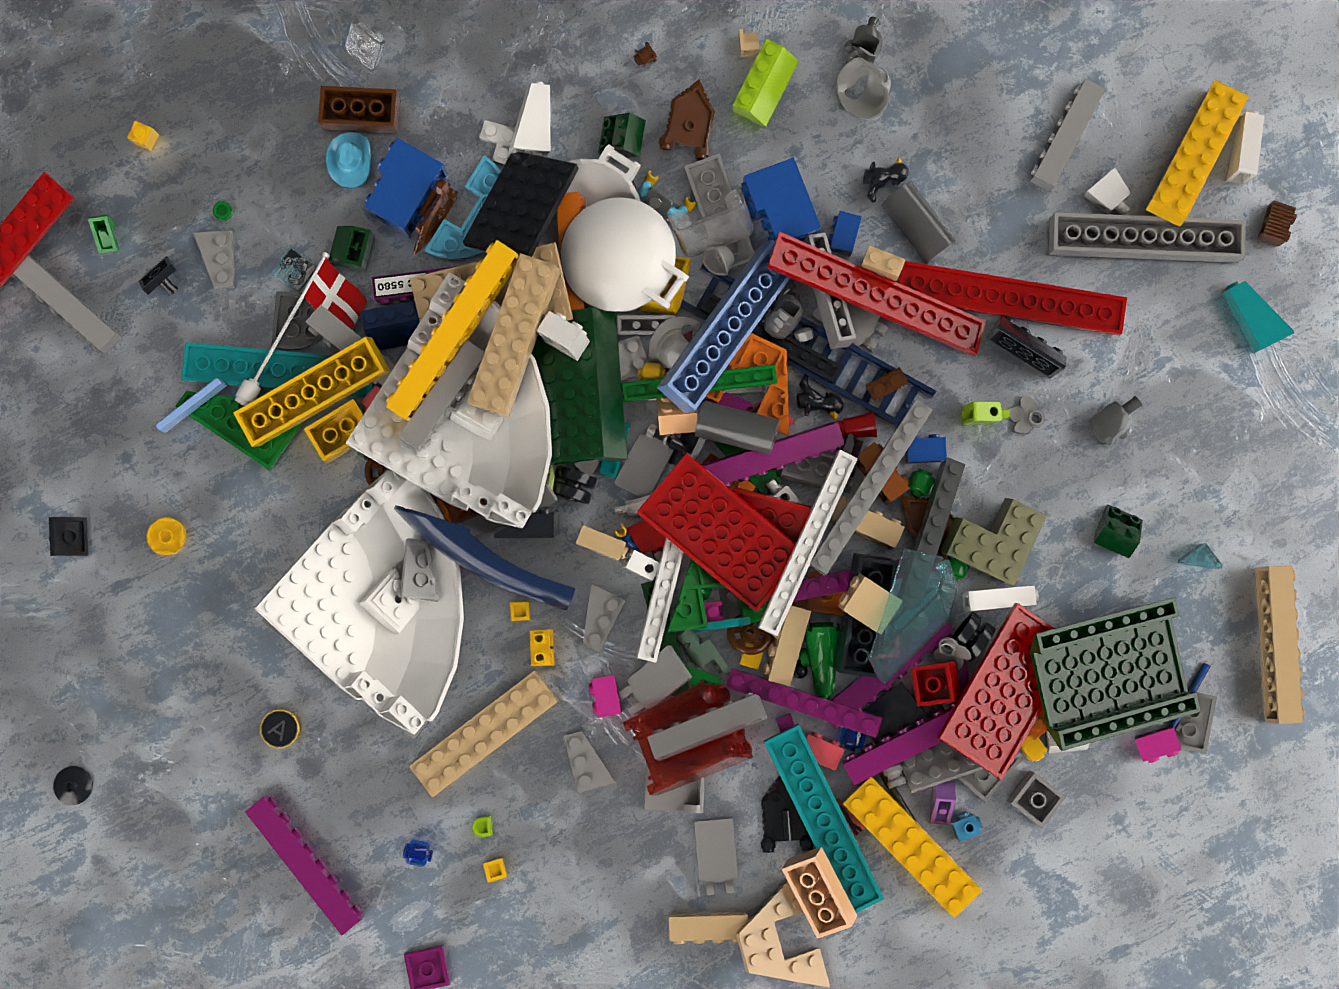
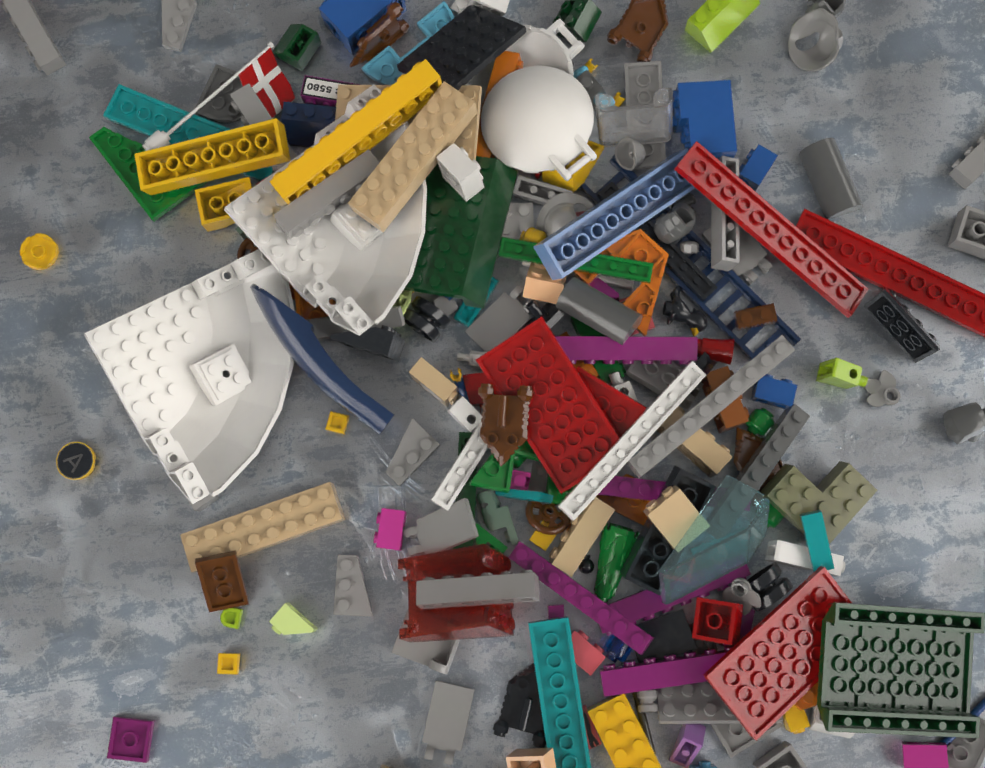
camera: 25 degrees right, 5 degrees down
black tile [138,256,178,296] -> none
light blue tile [156,378,226,433] -> none
magenta brick [245,795,364,936] -> none
piece [272,248,317,292] -> none
light grey wing [400,538,439,602] -> none
clear blue head [403,840,433,867] -> none
yellow hips [530,629,555,667] -> none
green tile [799,647,810,667] -> none
tan brick [860,245,906,282] -> none
black animal [863,157,909,203] -> none
dark green slope [1094,504,1143,558] -> none
none -> reddish brown plate [195,550,249,612]
none -> yellowish green slope [269,603,318,635]
none -> reddish brown shield [478,384,533,467]
none -> teal tile [800,510,835,572]

